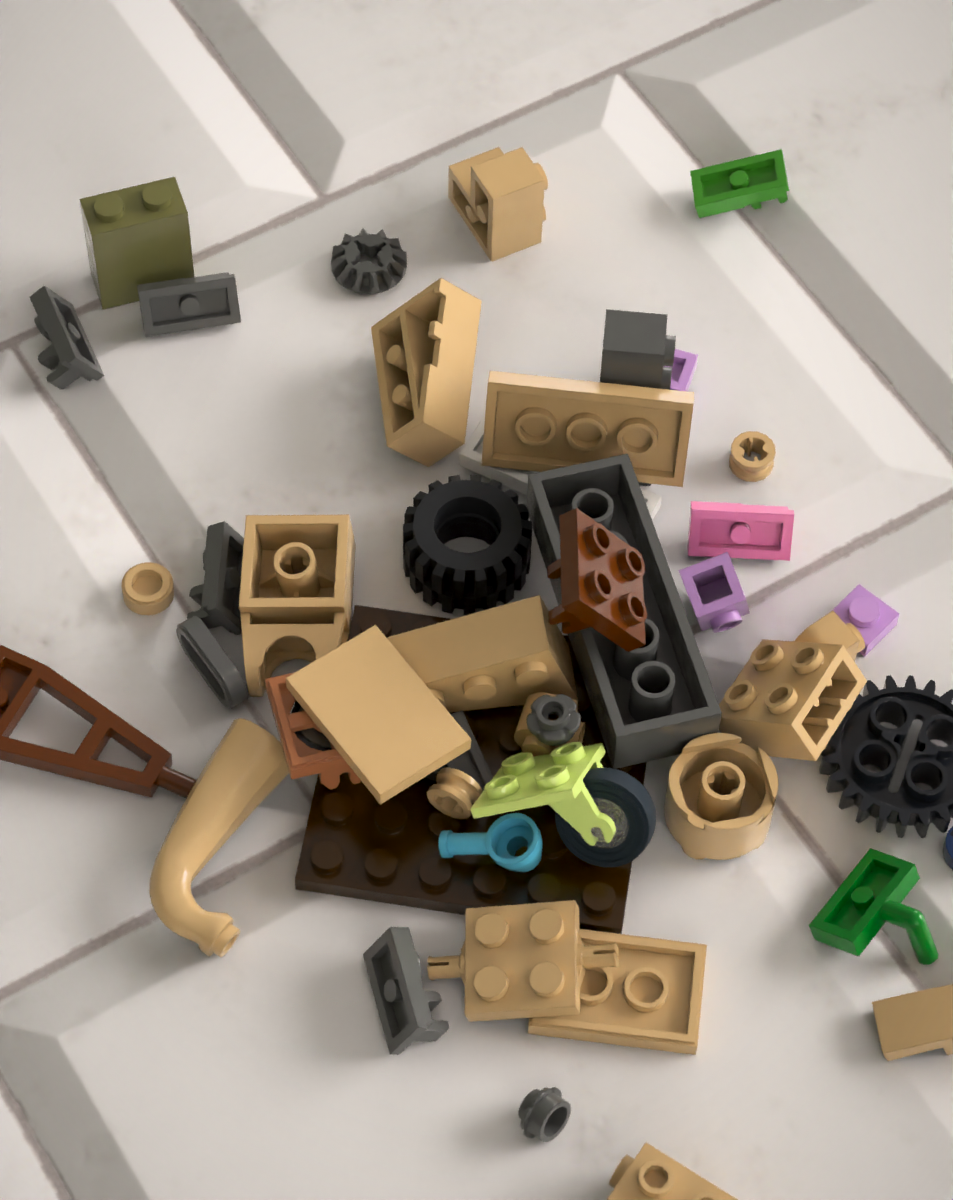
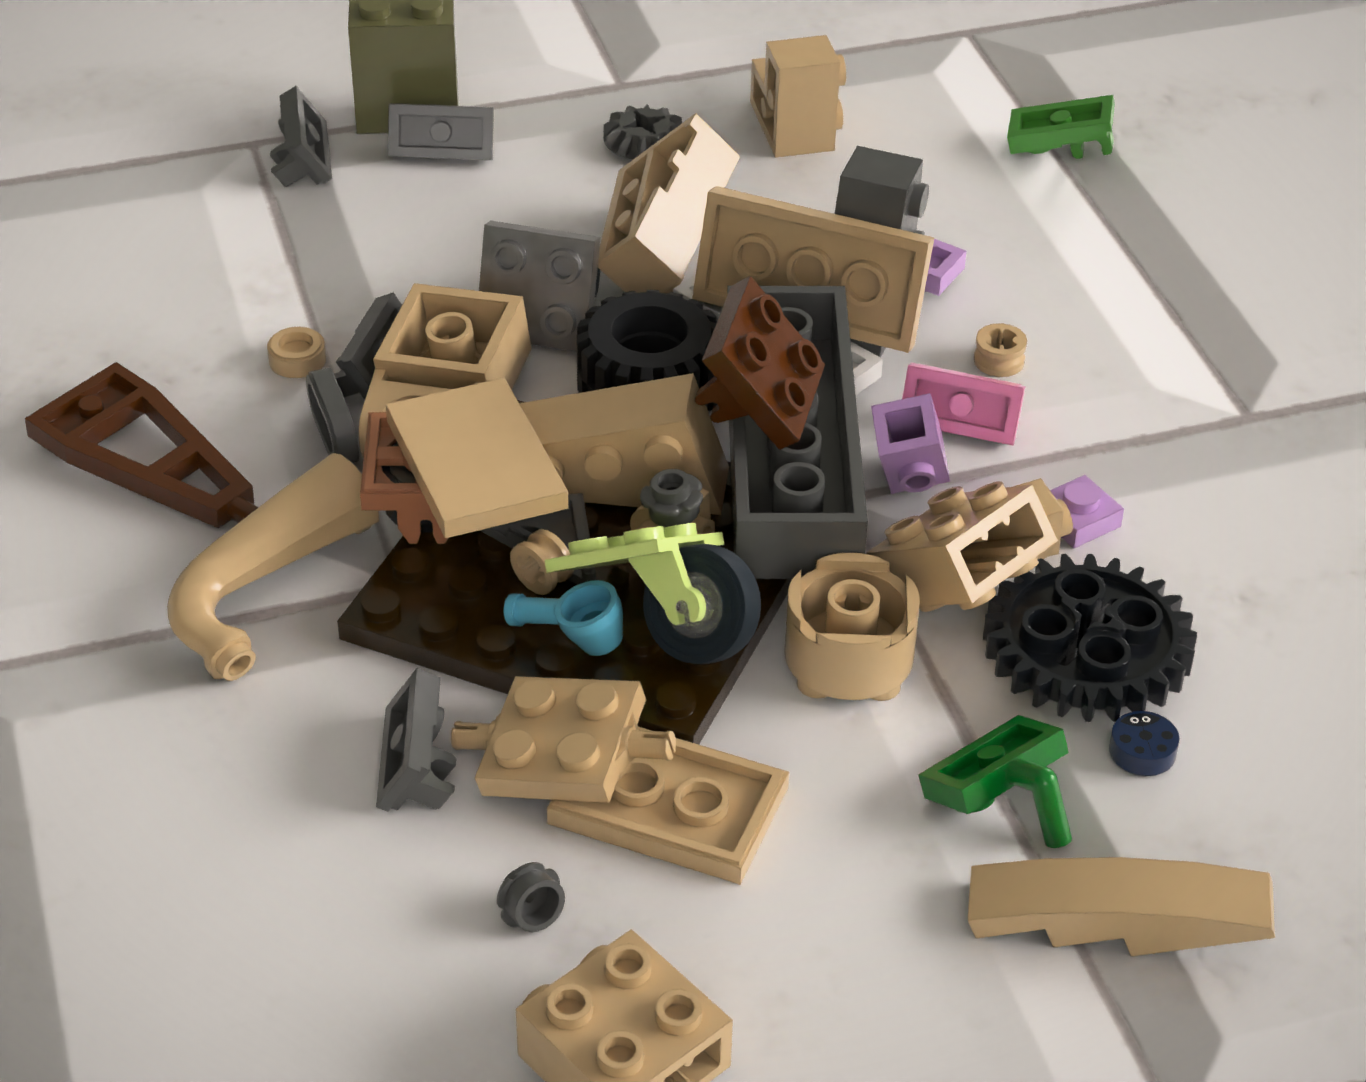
camera: 15 degrees right, 15 degrees down
none -> flat silver plate [479,221,601,352]

